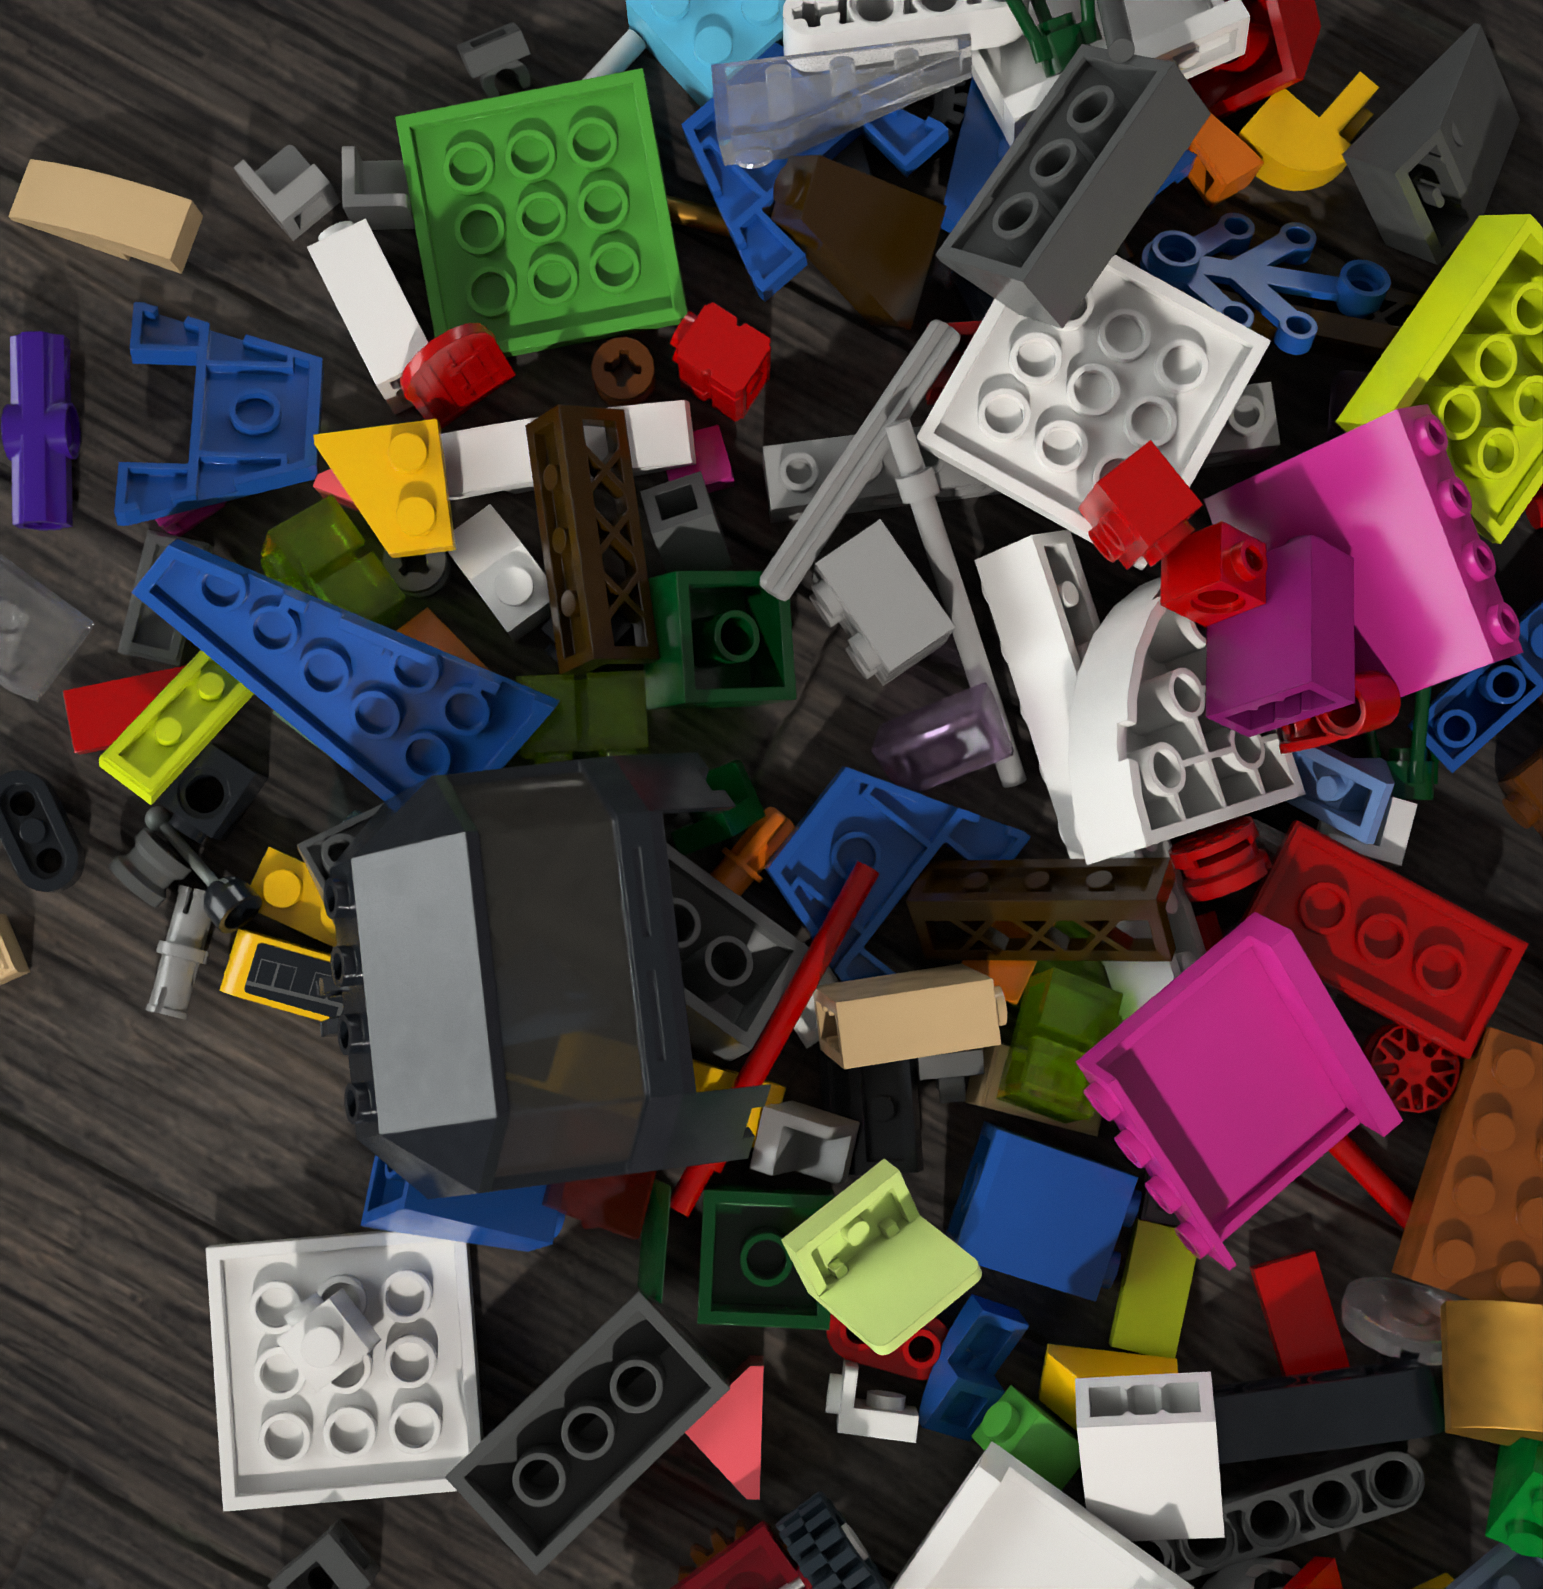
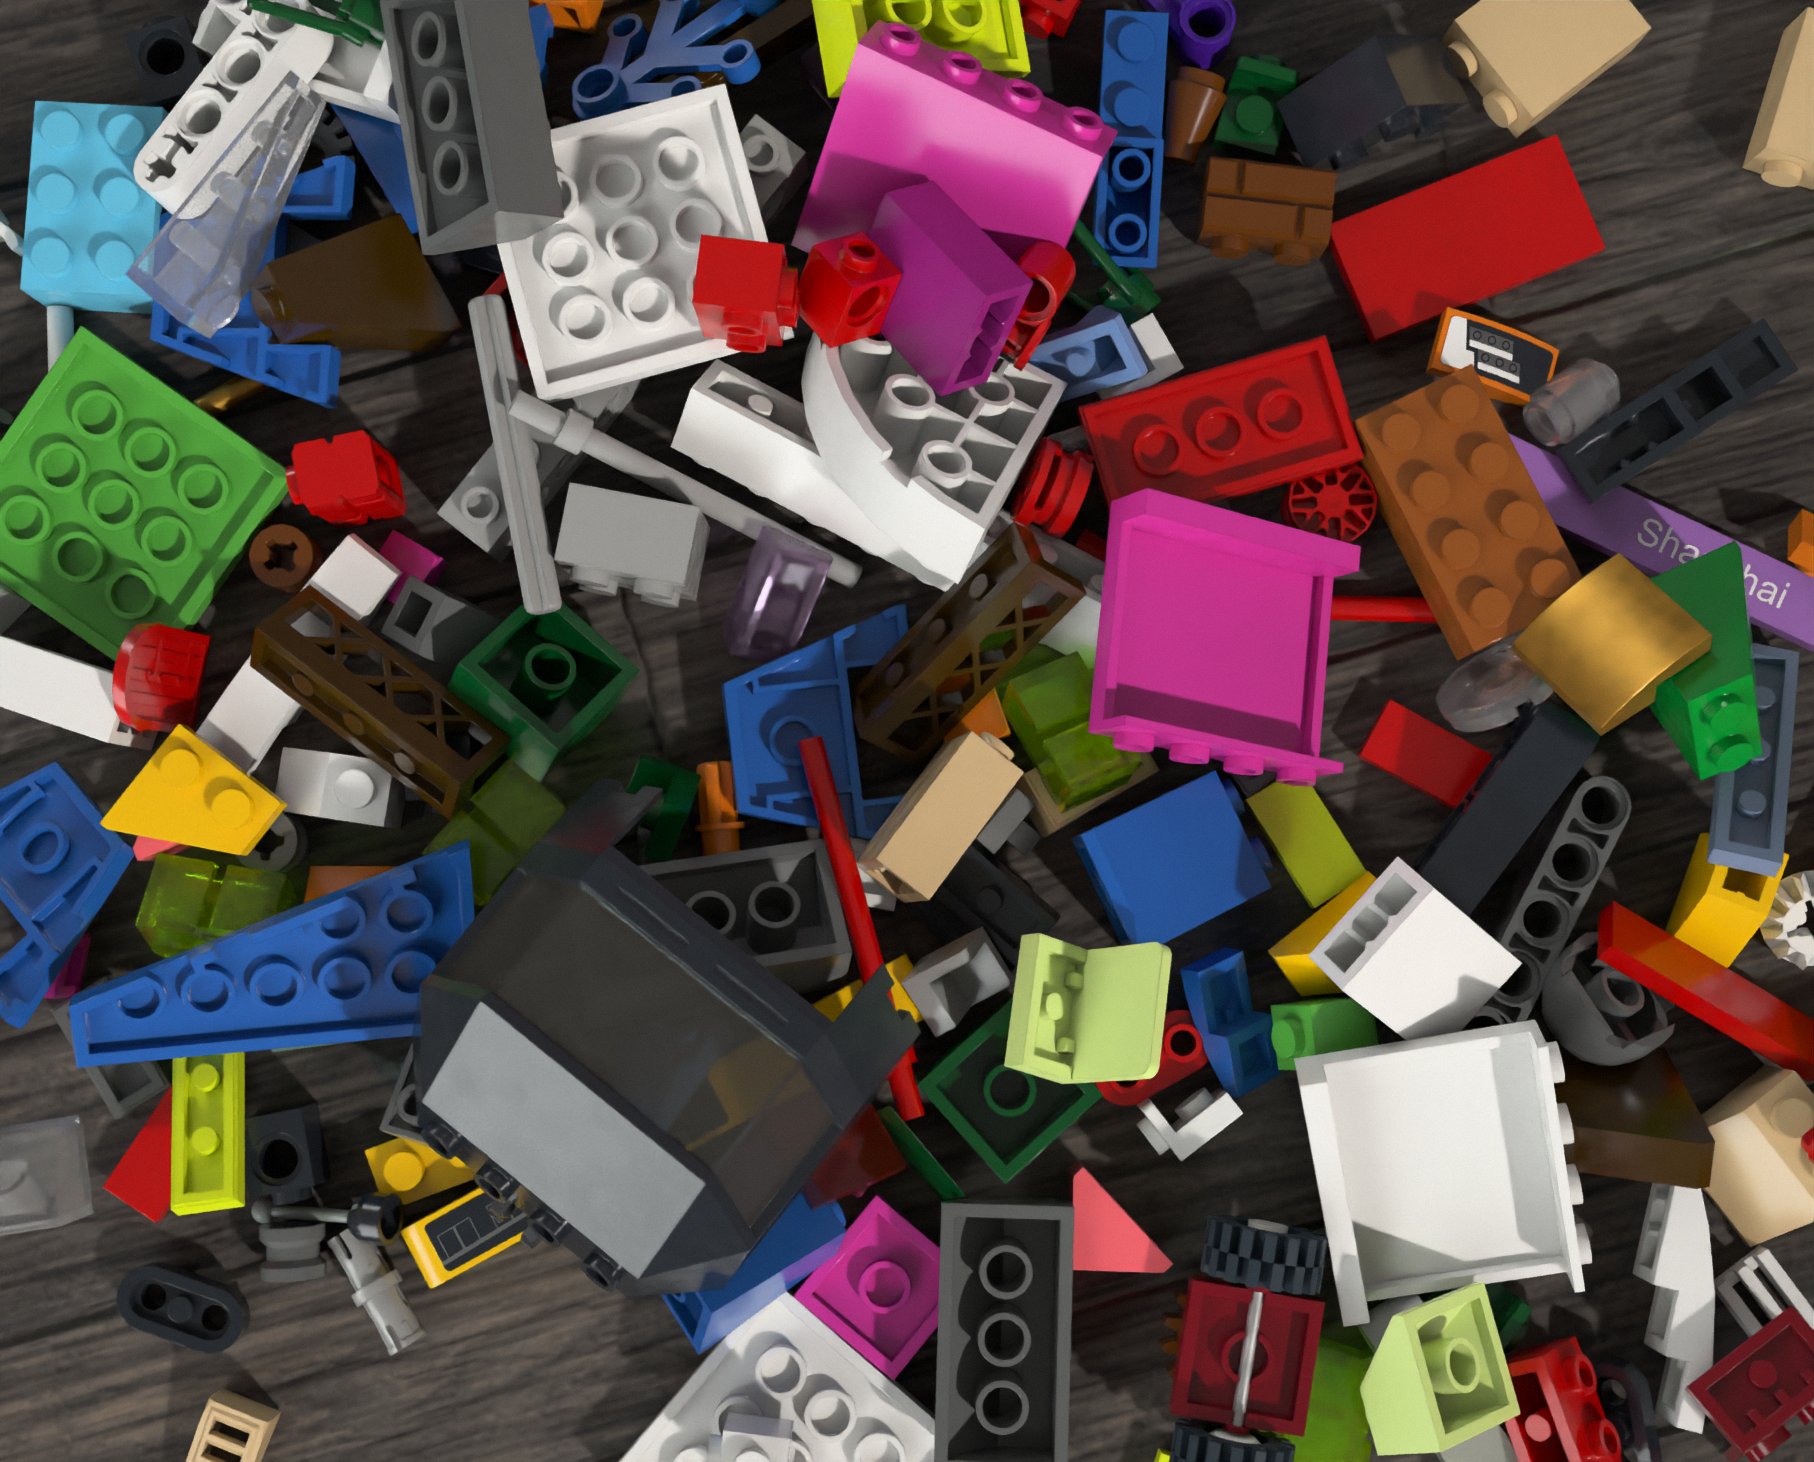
camera: 40 degrees left, 0 degrees up
none -> dark pink plate [793,1192,940,1381]

